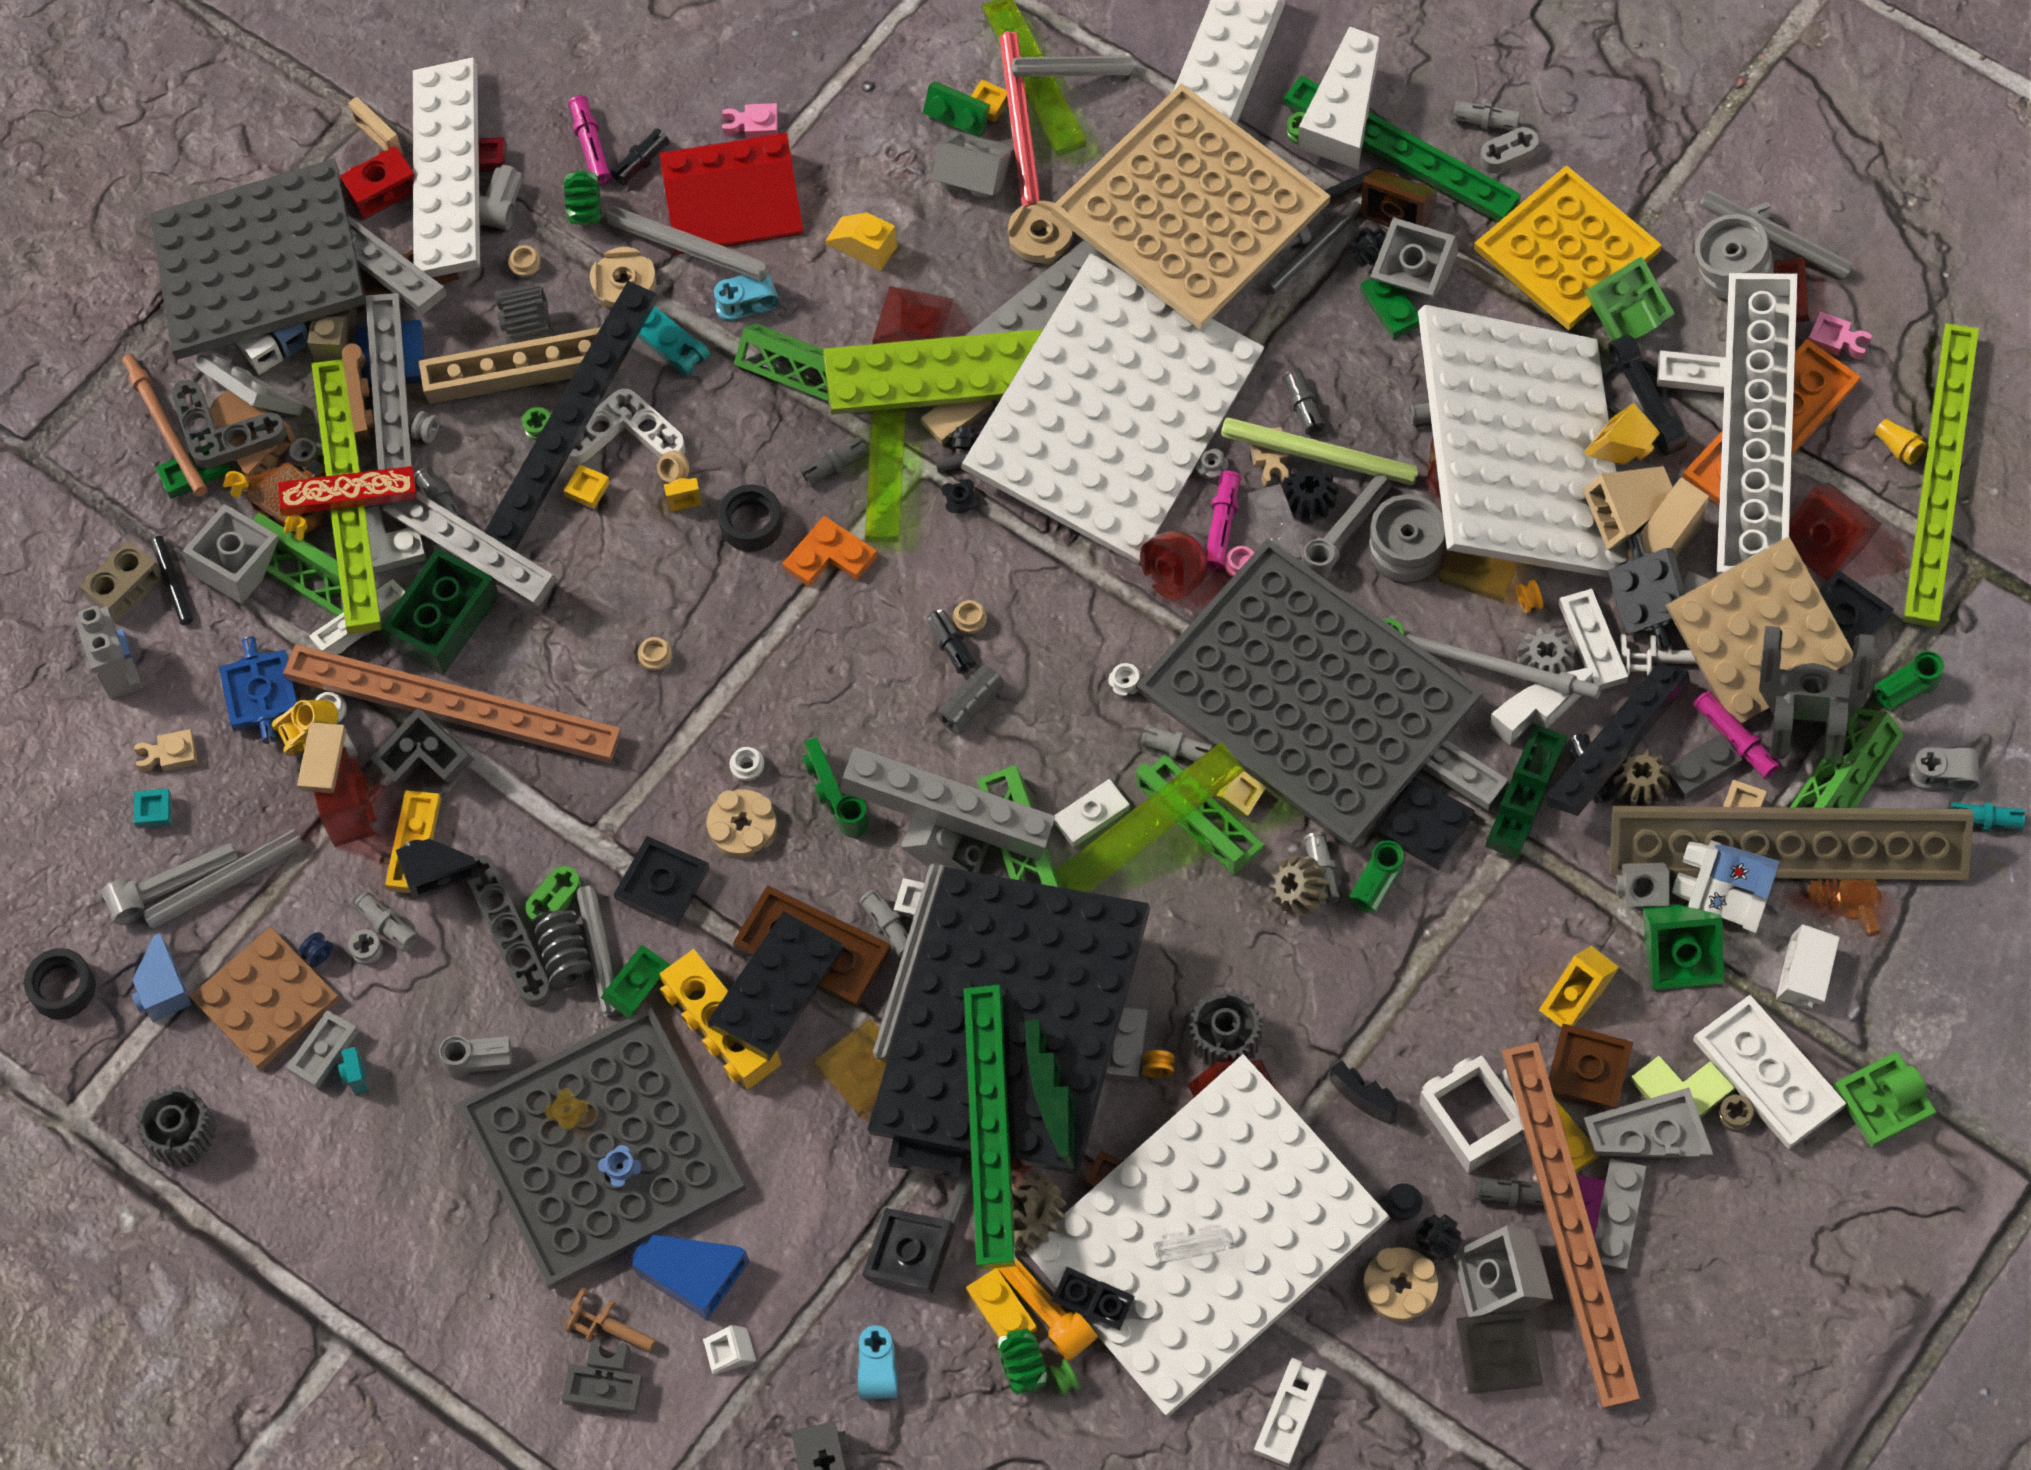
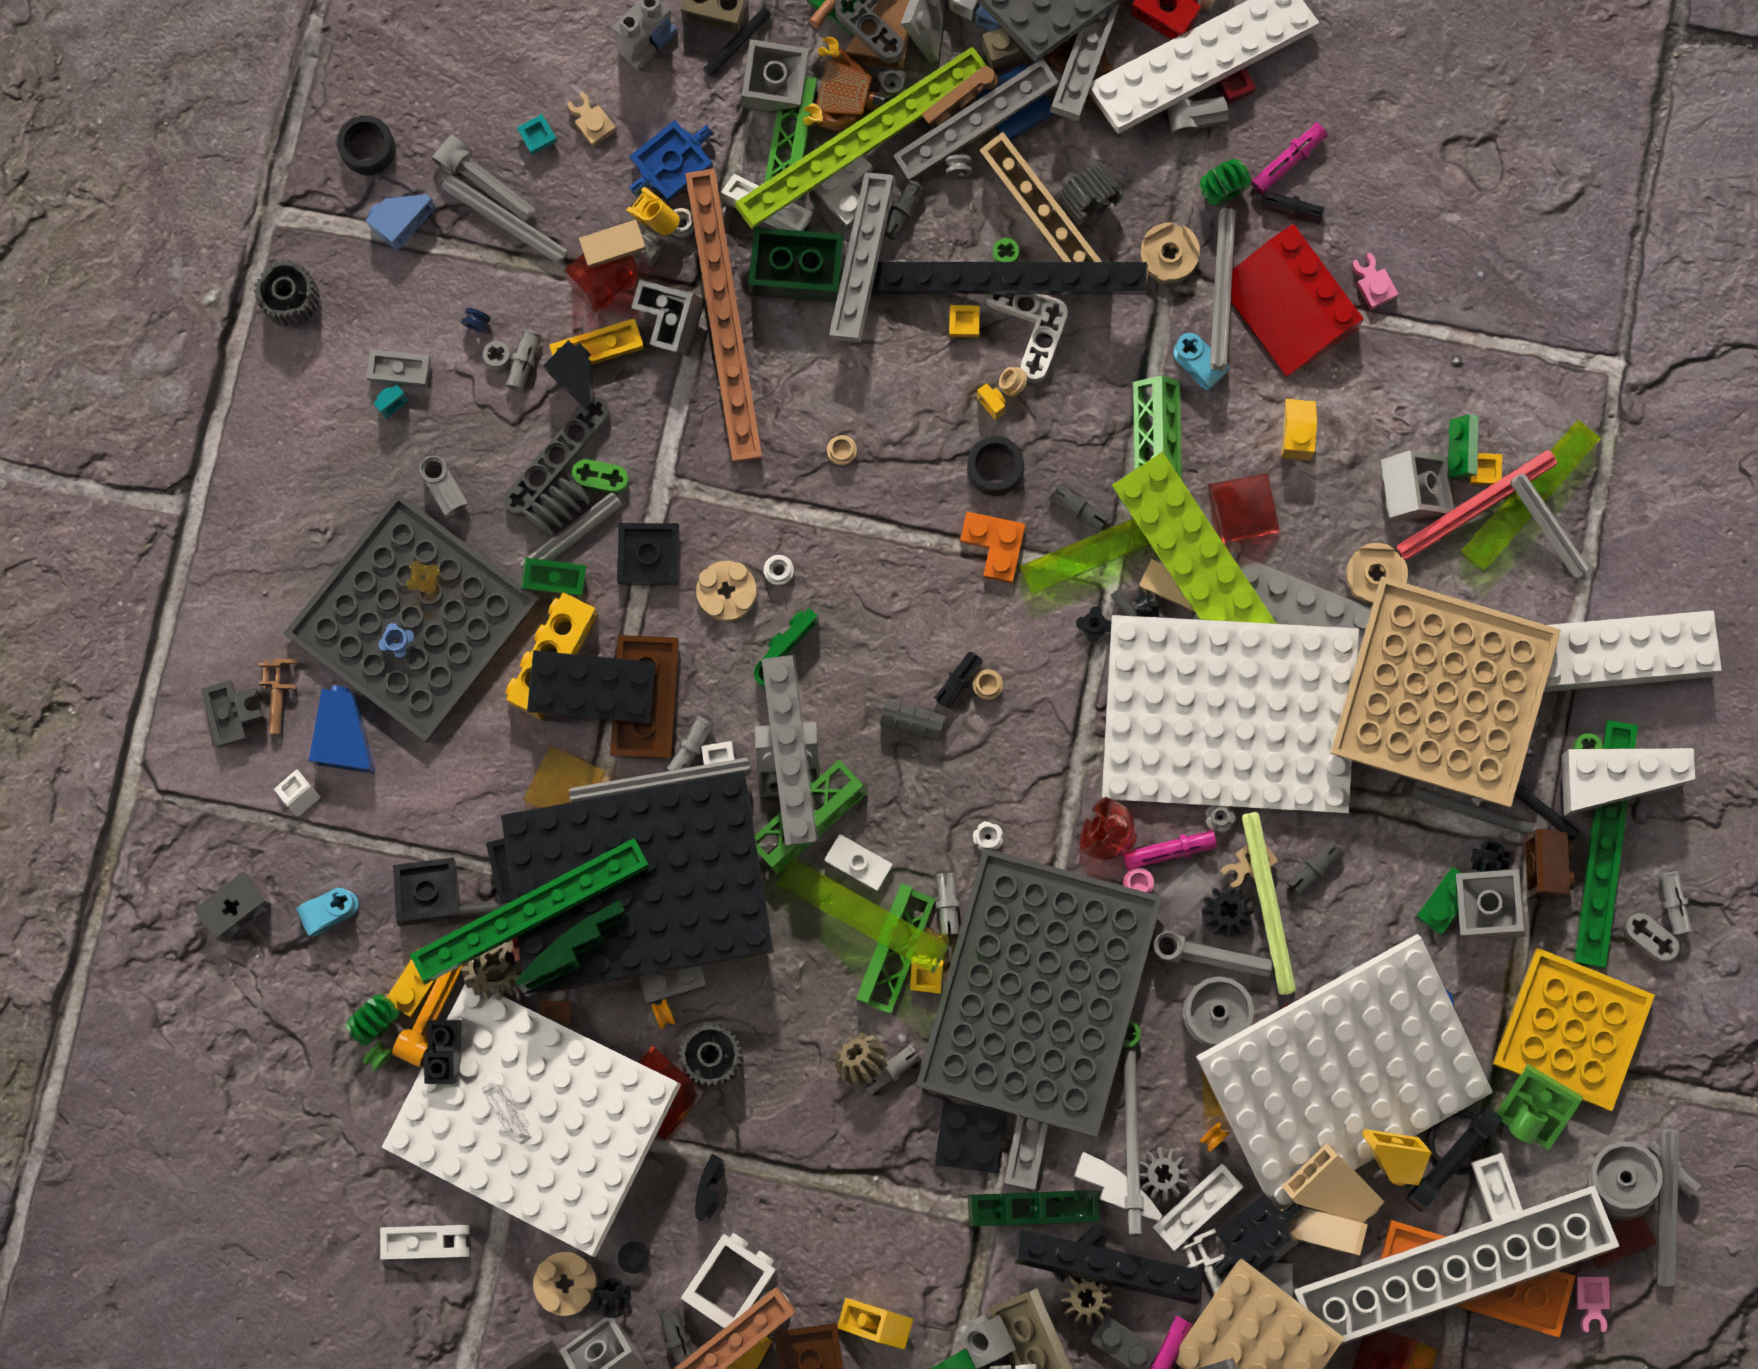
camera: 65 degrees right, 15 degrees up
medium nougat plate [189,927,340,1071] -> none
red tile [278,466,417,516] -> none
tan plate [508,245,541,277] -> none
teal plate [637,306,711,376] -> none
green piece [1348,841,1404,914] -> none

